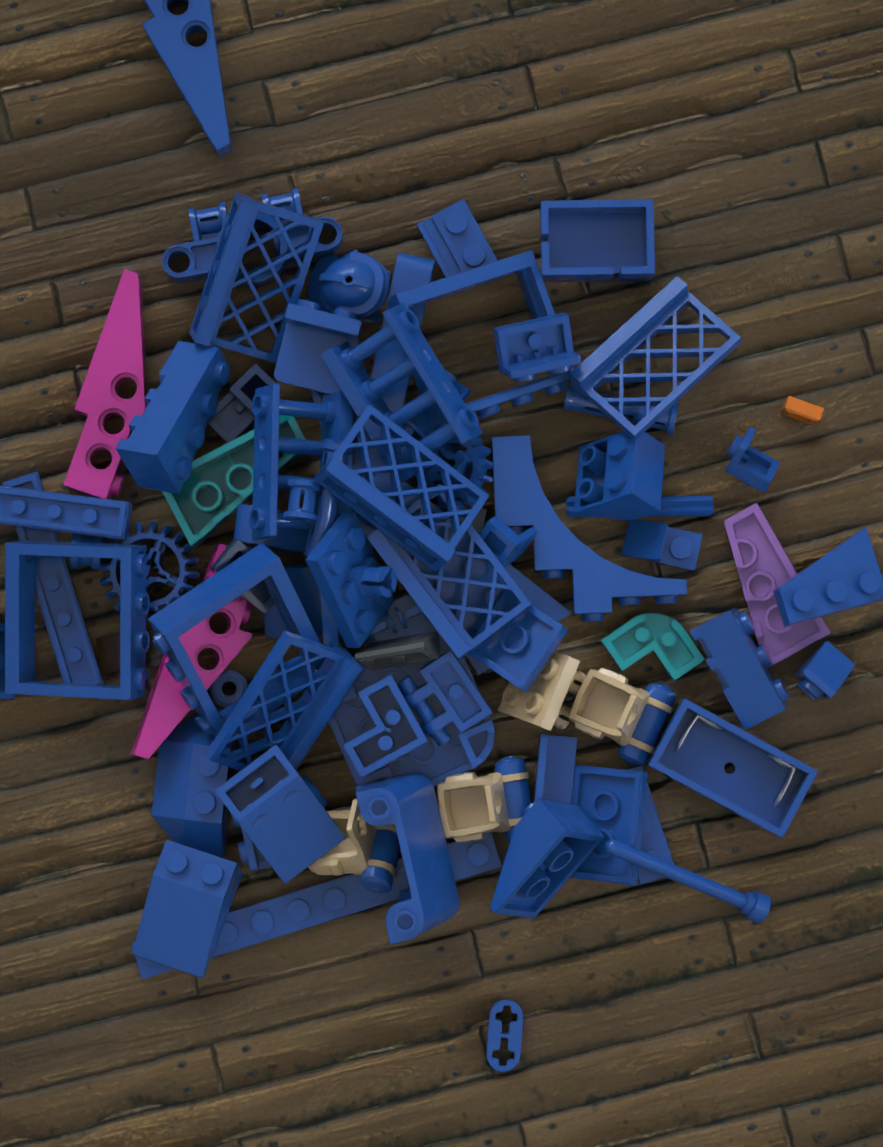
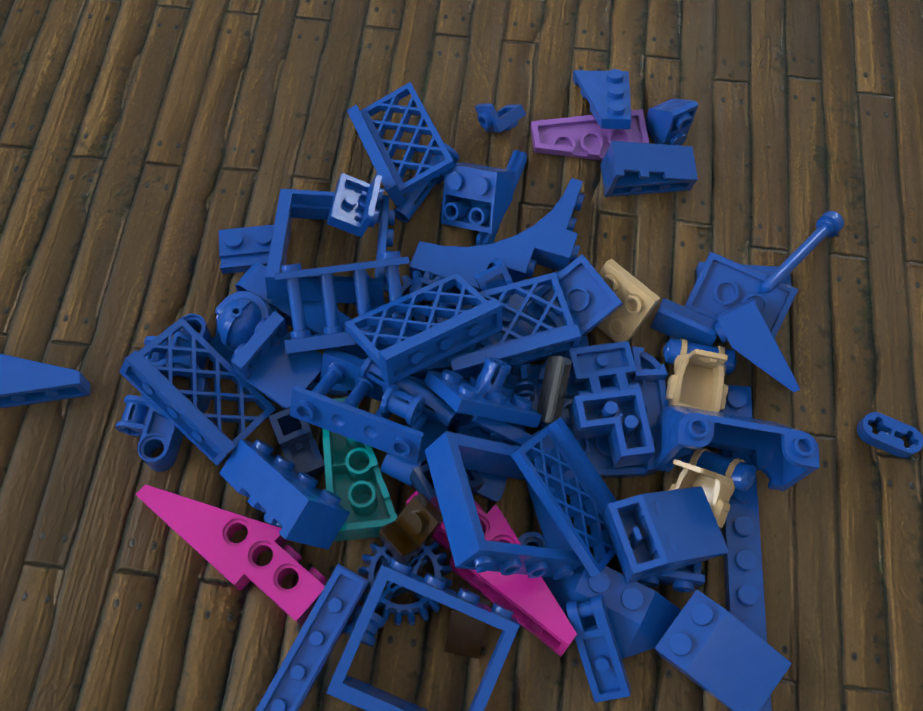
camera: 70 degrees left, 20 degrees down
blue tile [2,472,105,685] -> none
blue piece [539,199,655,282] -> none
tan piece [569,668,677,766] -> none
teal plate [601,613,705,681] -> none
blue slope [621,520,703,572] -> none
blue piece [646,698,818,838] -> none
orange tile [780,396,824,426] -> none
none -> dark brown slope [379,493,443,565]
none -> blue plate [566,594,631,703]

